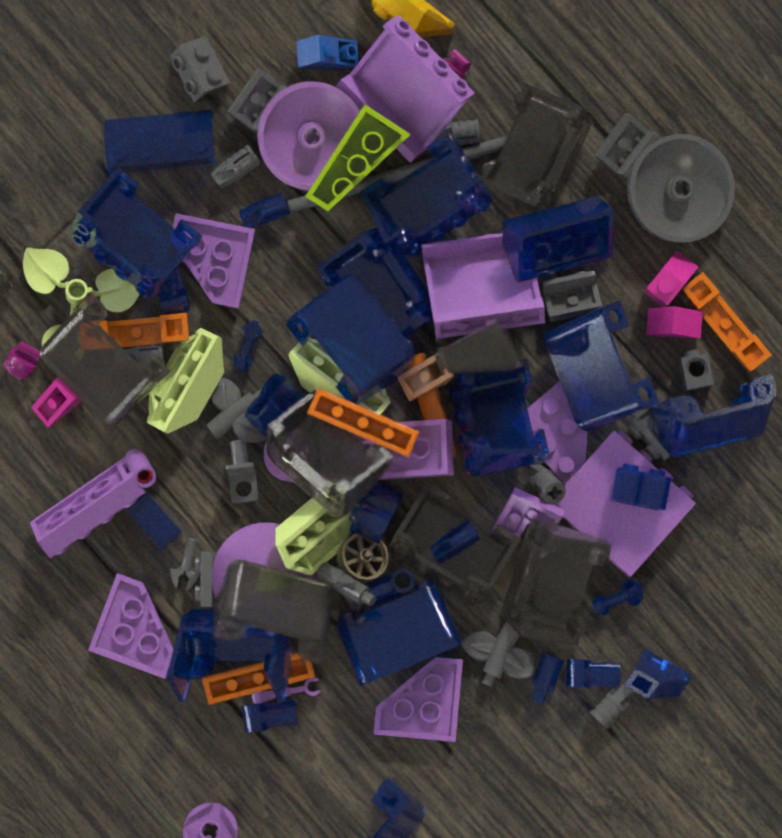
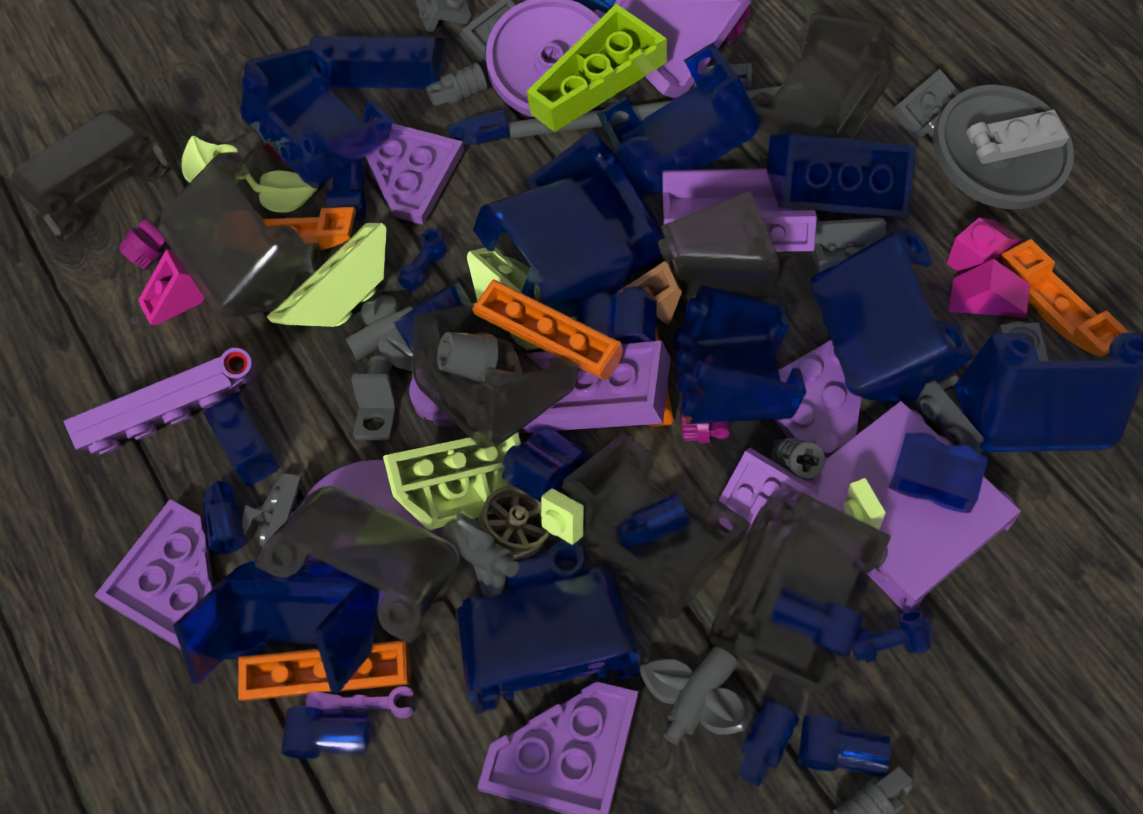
camera: 15 degrees right, 25 degrees down
clear blue slope [624,648,692,699] -> none
none -> clear blue hinge [203,481,246,554]
none -> dark grey piece [437,332,523,387]
none -> yellowish green plate [541,488,584,545]
none -> clear blue brick [577,286,657,344]
none -> clear blue piece [770,587,864,657]
none -> yellowish green plate [844,478,886,536]
none -> light grey plate [966,110,1069,164]

